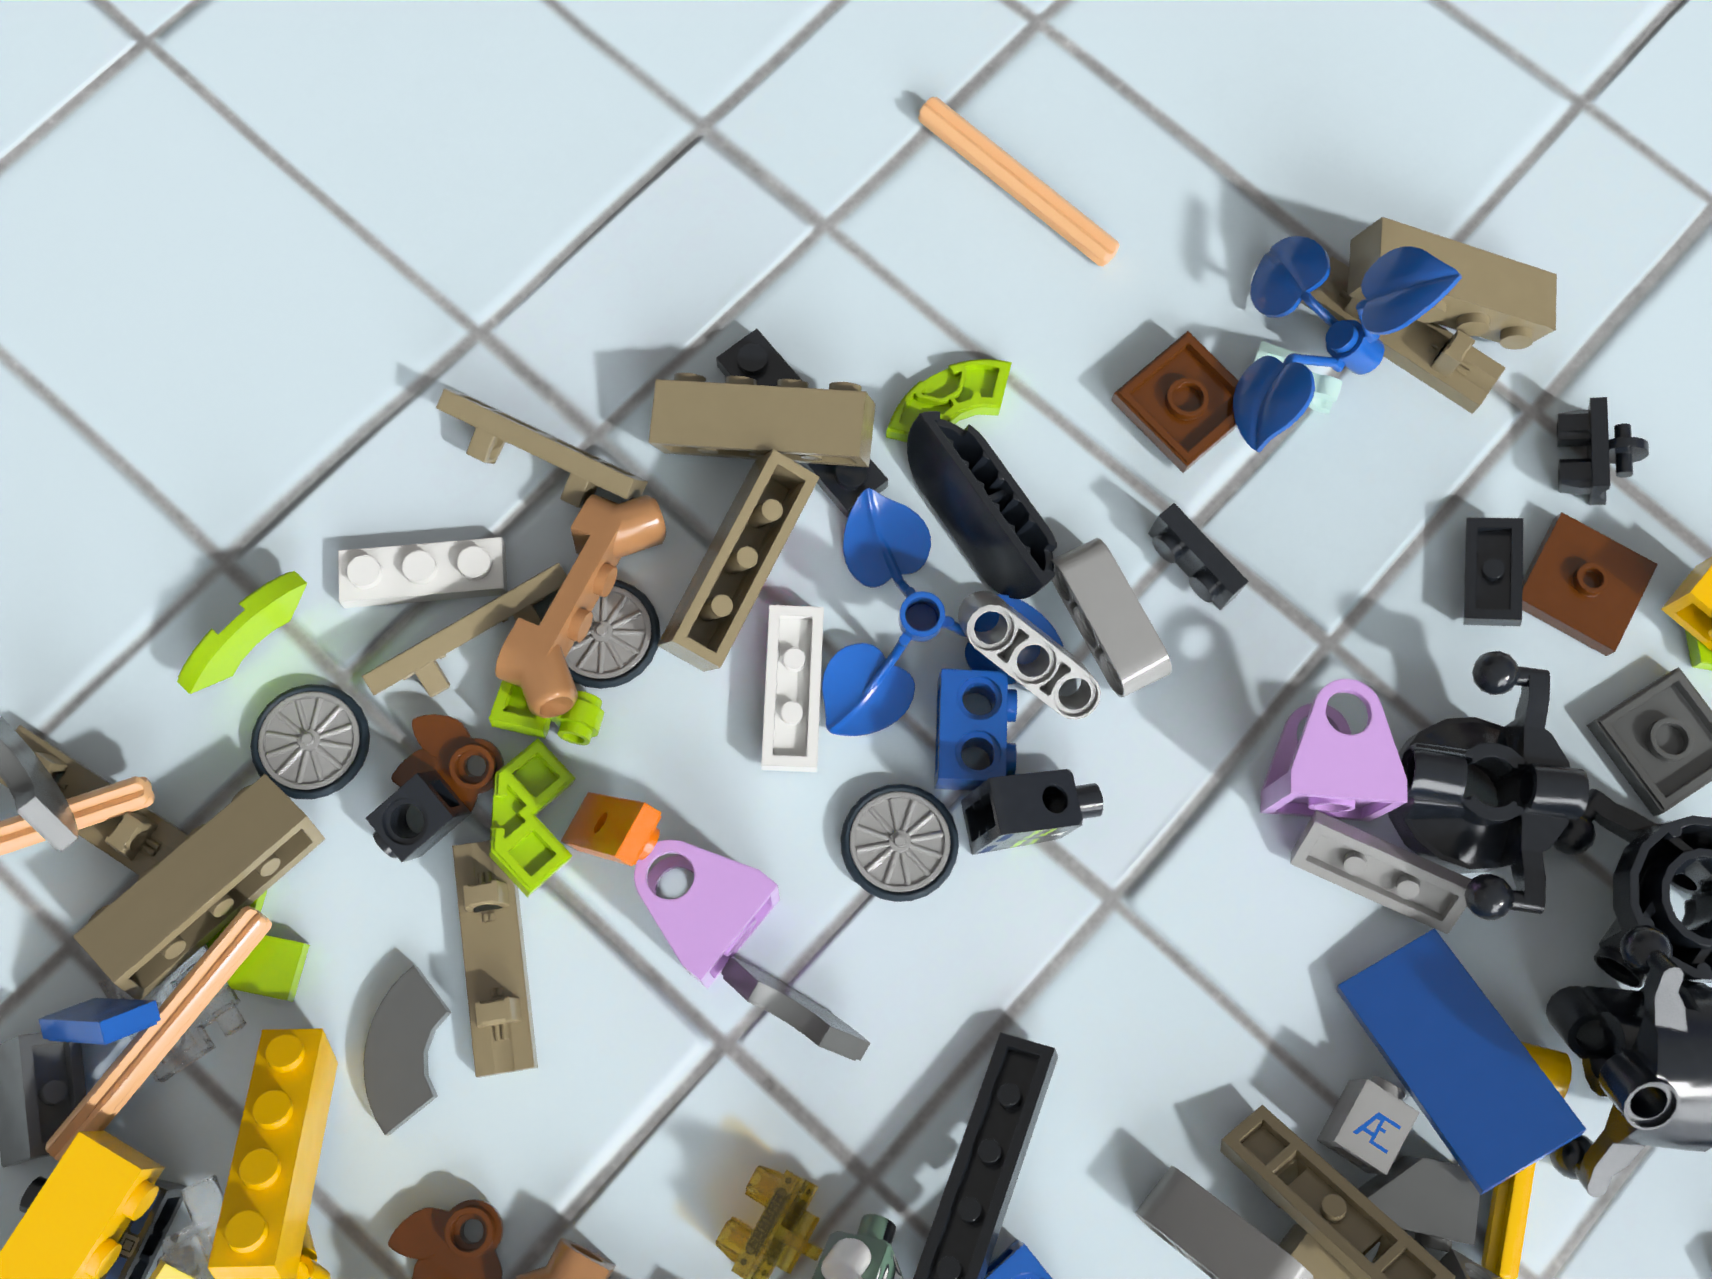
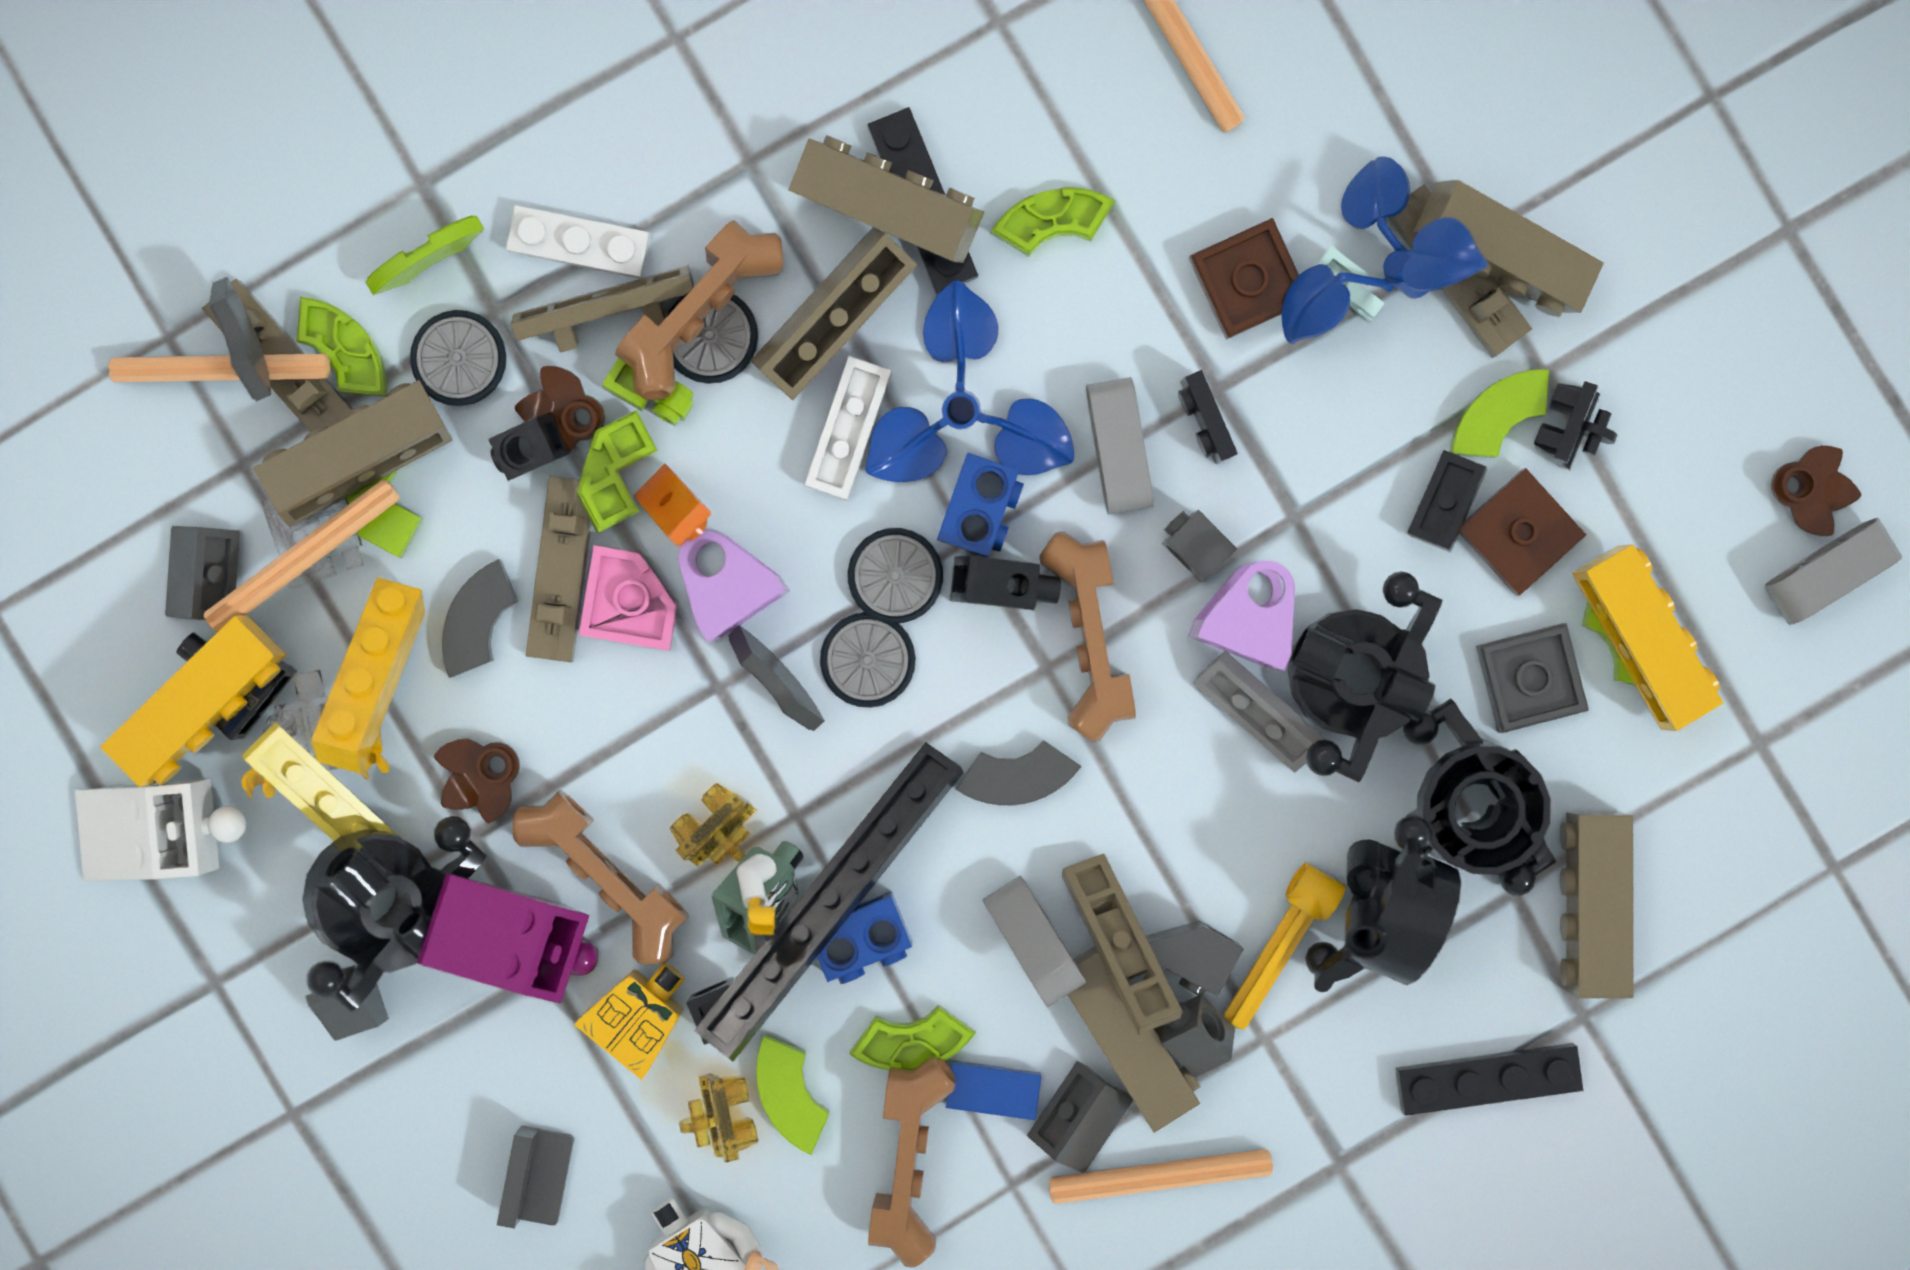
camera: 25 degrees right, 15 degrees up
blue tile [38,998,161,1045] -> none
dark tan hinge [436,388,648,508] -> none
black brick [907,411,1057,599] -> none
light grey beam [958,591,1101,719] -> none
light grey brick [1317,1076,1420,1175] -> none
blue tile [1337,928,1587,1195] -> none
none -> lime tile [296,296,387,397]
none -> bright pink plate [579,545,678,651]
none -> light grey wheel [820,612,916,708]
none -> dark grey tile [955,740,1082,805]
none -> medium nougat plate [1039,531,1136,742]
none -> dark grey brick [1162,510,1237,582]
none -> lime tile [1450,369,1549,458]

